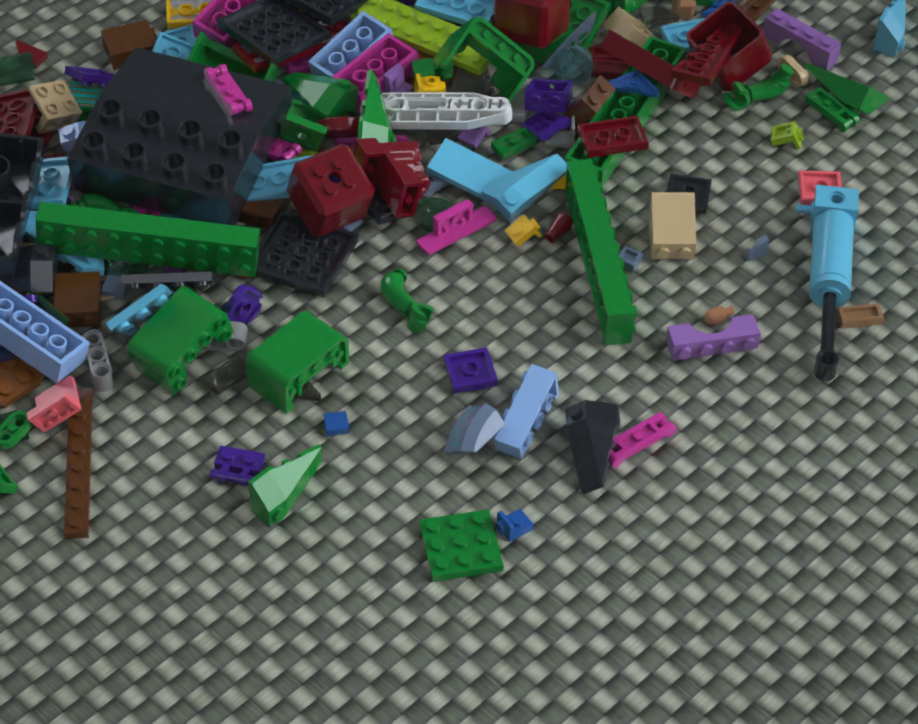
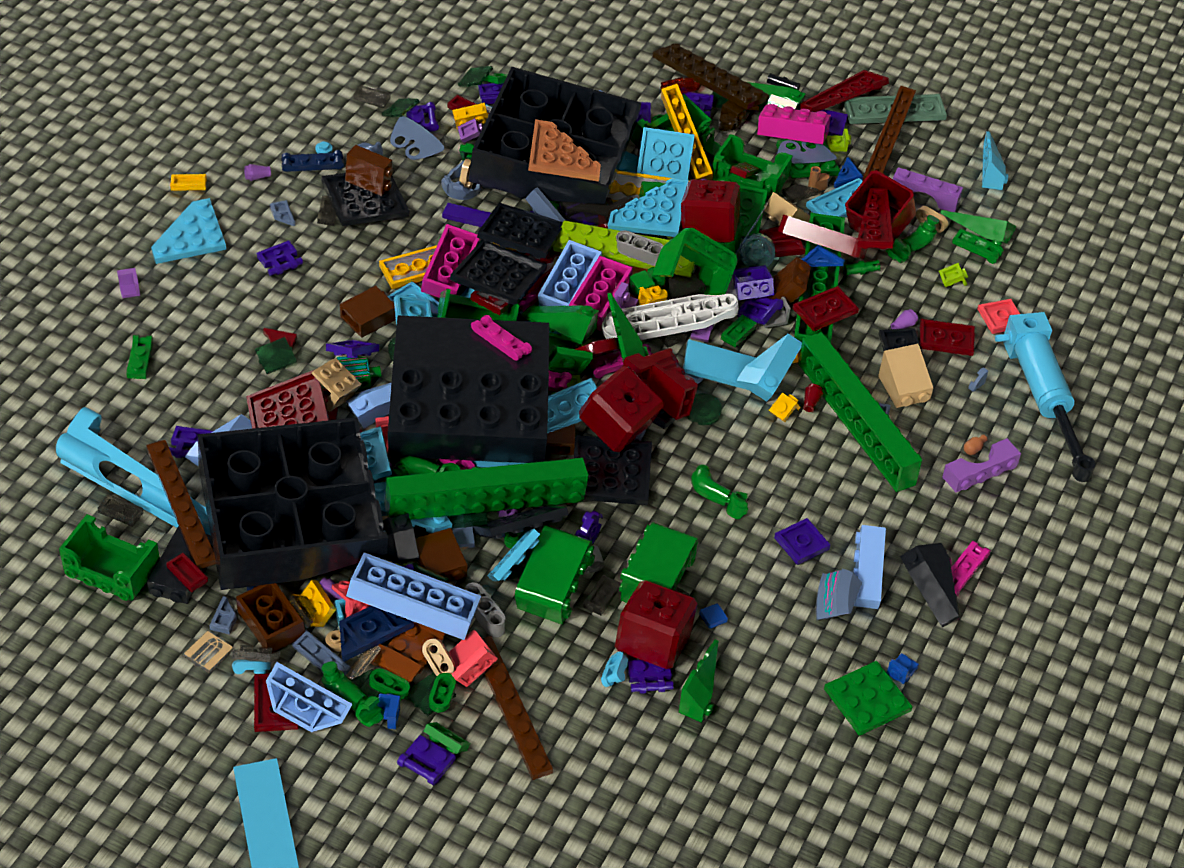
camera: 20 degrees left, 0 degrees up
dark pink bracket [416,199,496,255] -> none
medium nougat tile [836,303,885,329] -> none
none -> tan plate [422,638,456,676]
none -> medium azure plate [601,651,628,687]
none -> dark red plate [615,580,698,669]
none -> light grey beam [616,230,663,266]
none -> green pin [843,260,880,276]
none -> medium lavender cone [891,309,918,329]
none -> dark red tile [919,319,975,356]

